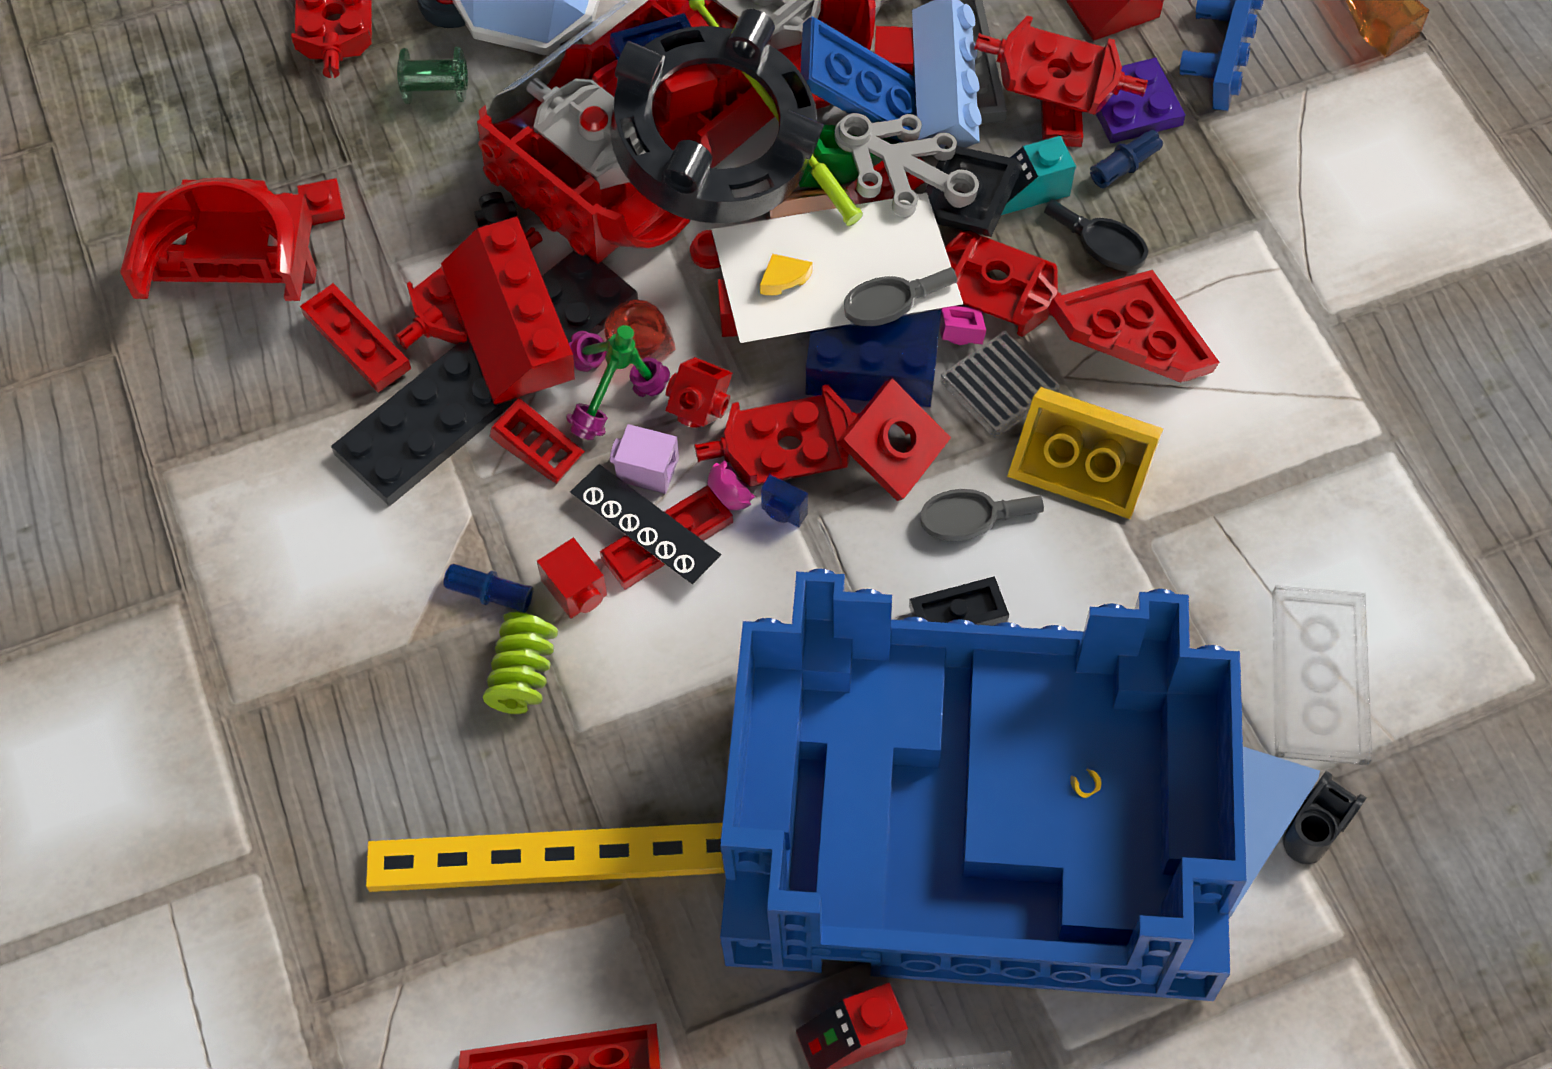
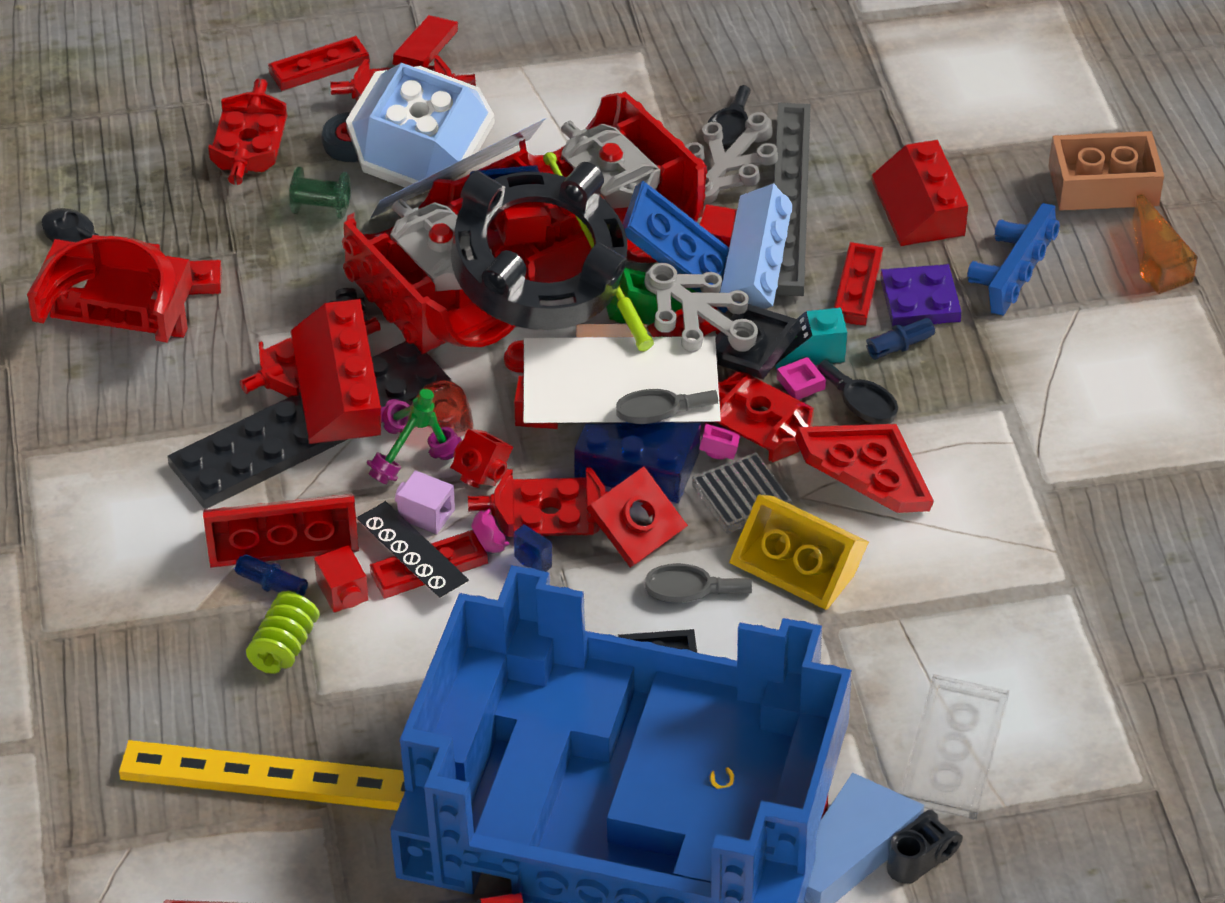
camera: 10 degrees right, 15 degrees down
red plate [300,283,411,393] -> none
red slope [489,398,585,484] -> none
yellow tile [760,253,813,295] -> none
red plate [974,15,1148,115] -> none
none -> black piece [42,208,99,242]
none -> red slope [203,494,359,568]
none -> dark pink plate [777,357,826,400]

